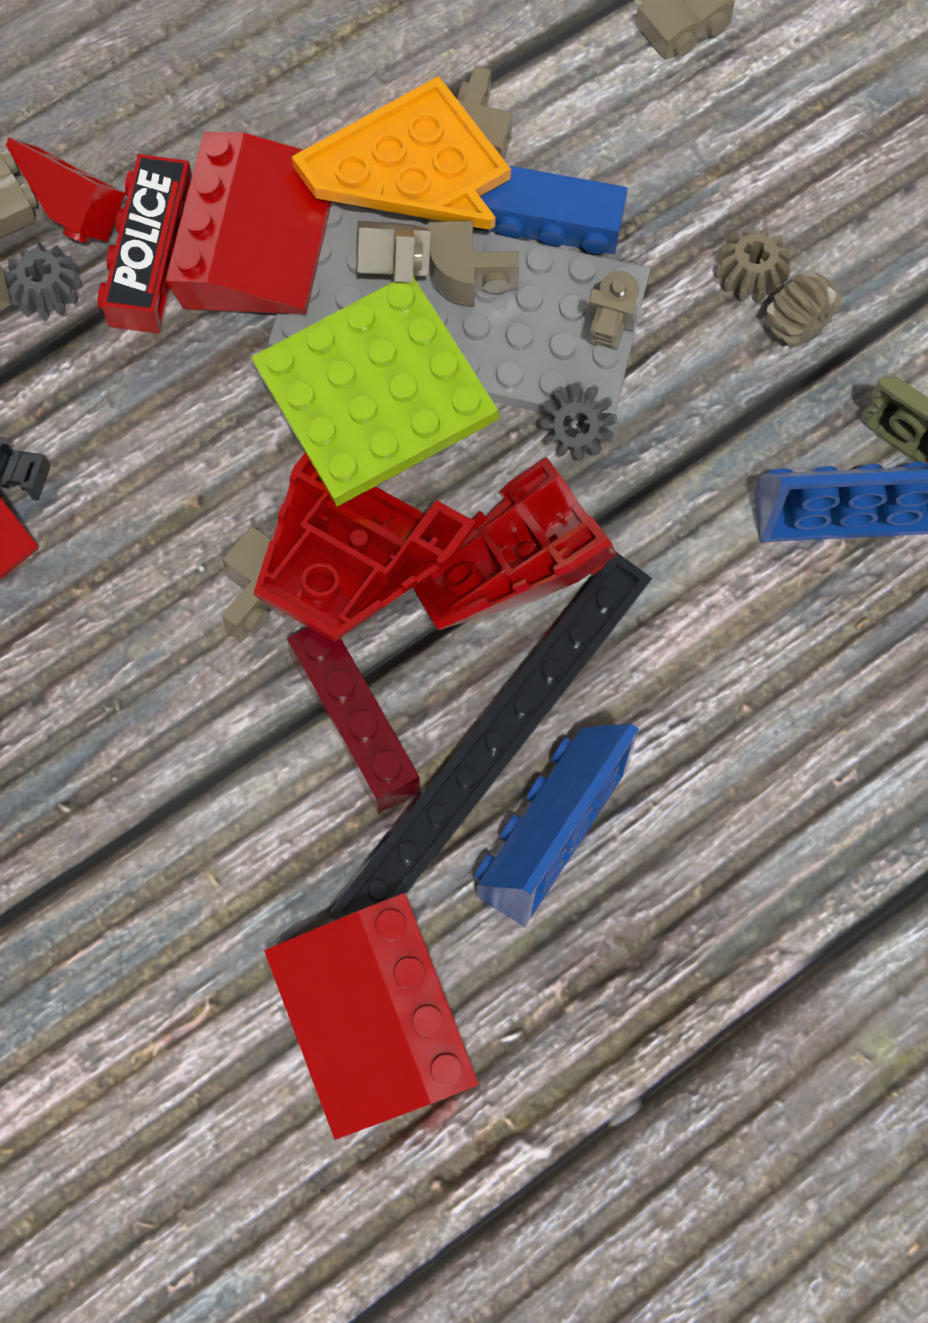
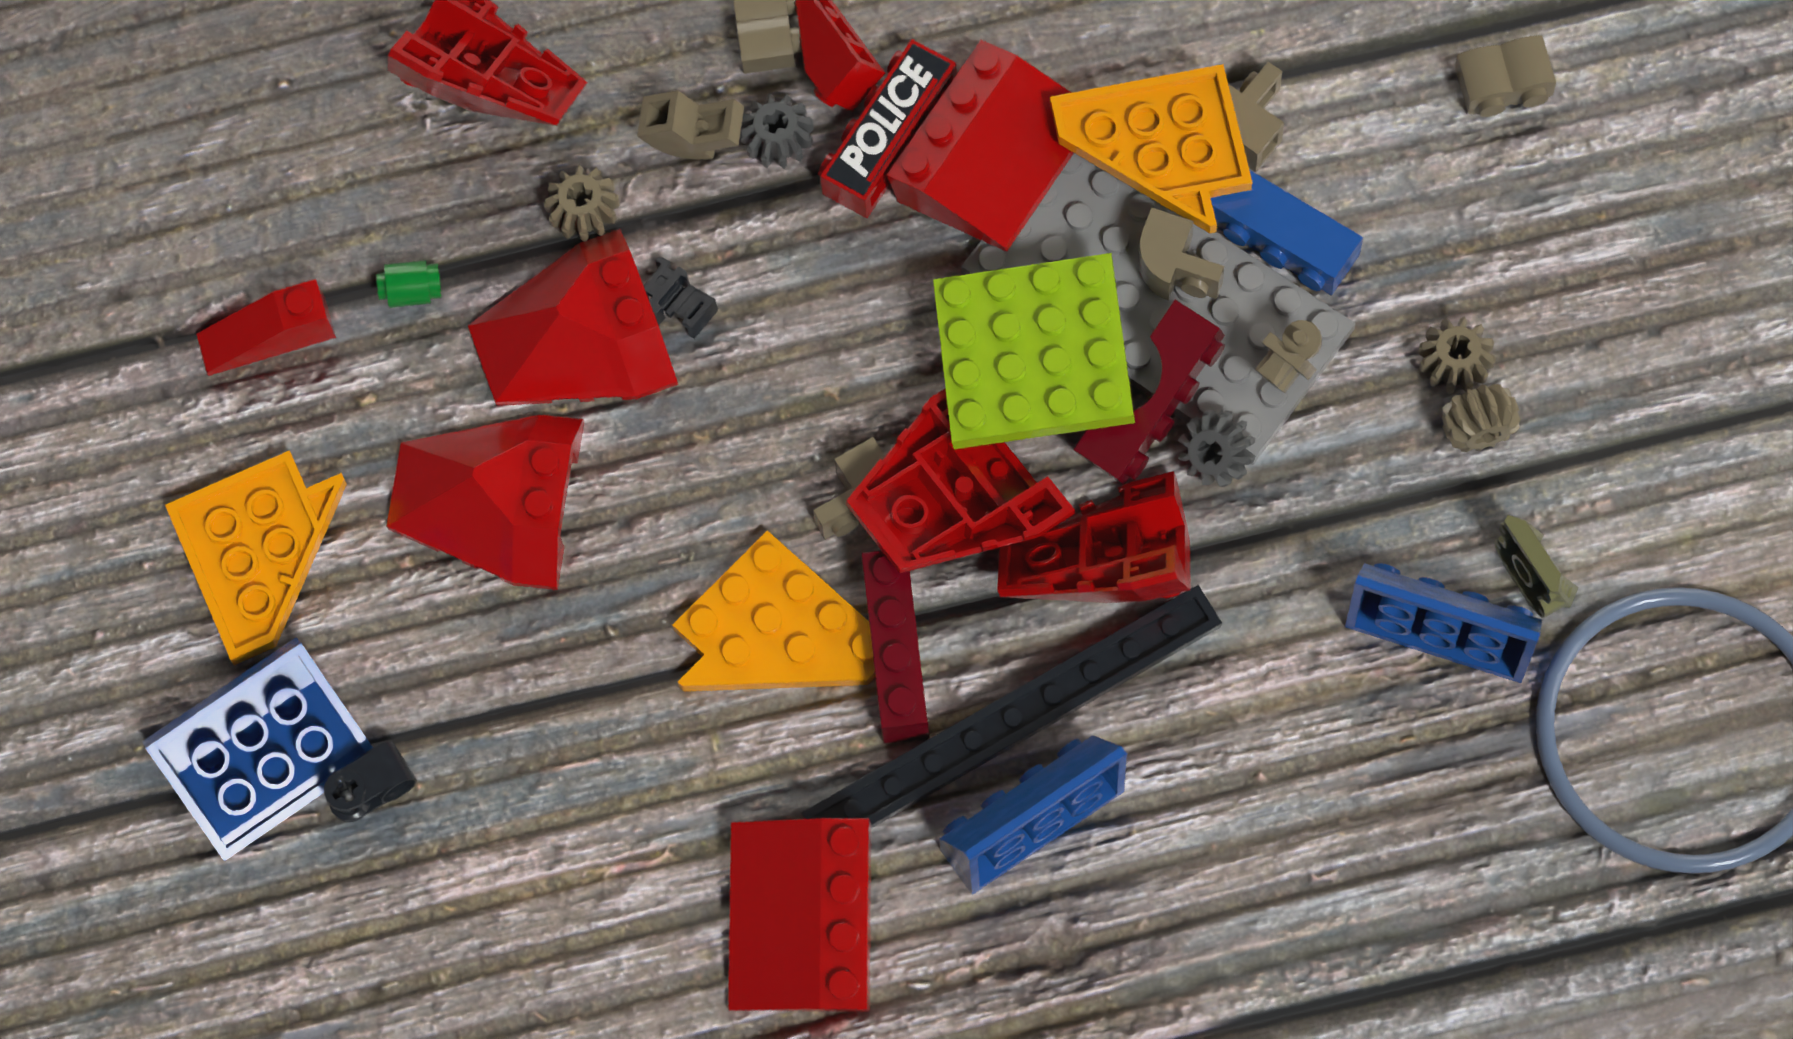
camera: 30 degrees right, 0 degrees up
brick [357,221,431,283] -> none
none -> light orange wing [672,530,876,692]
none -> dark red arch [1074,299,1225,485]

